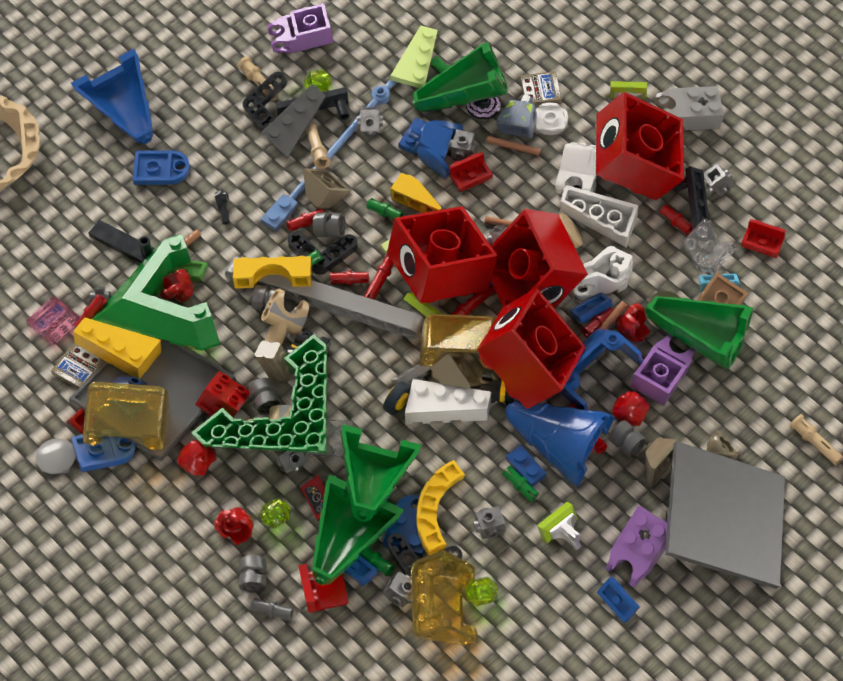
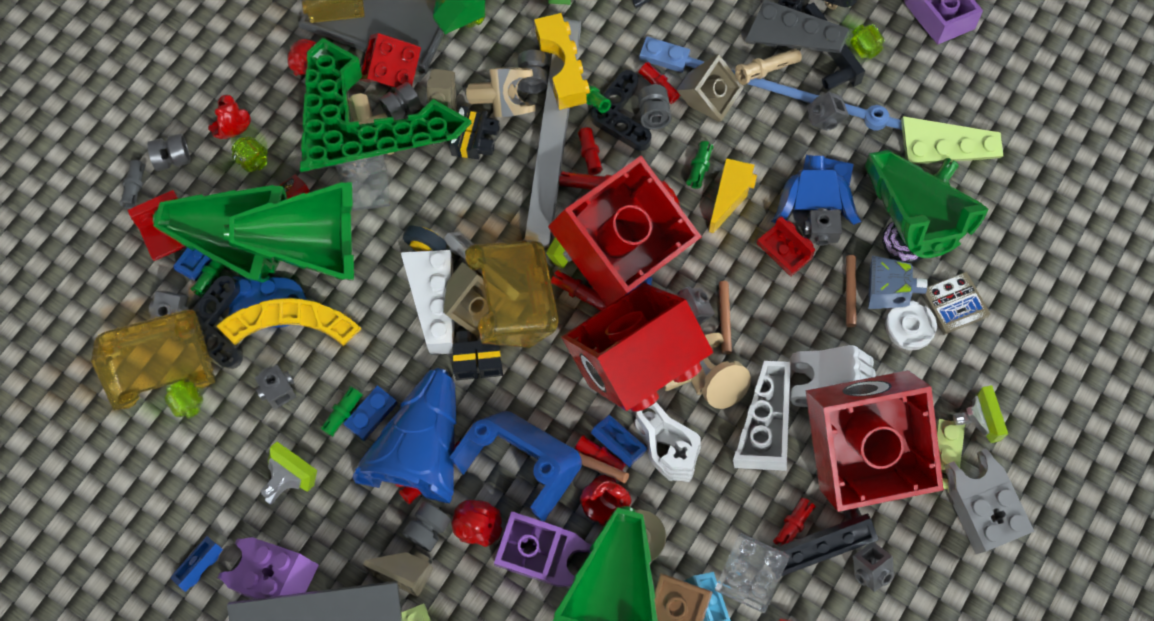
camera: 75 degrees right, 10 degrees up
red brick [477,288,586,409] -> none

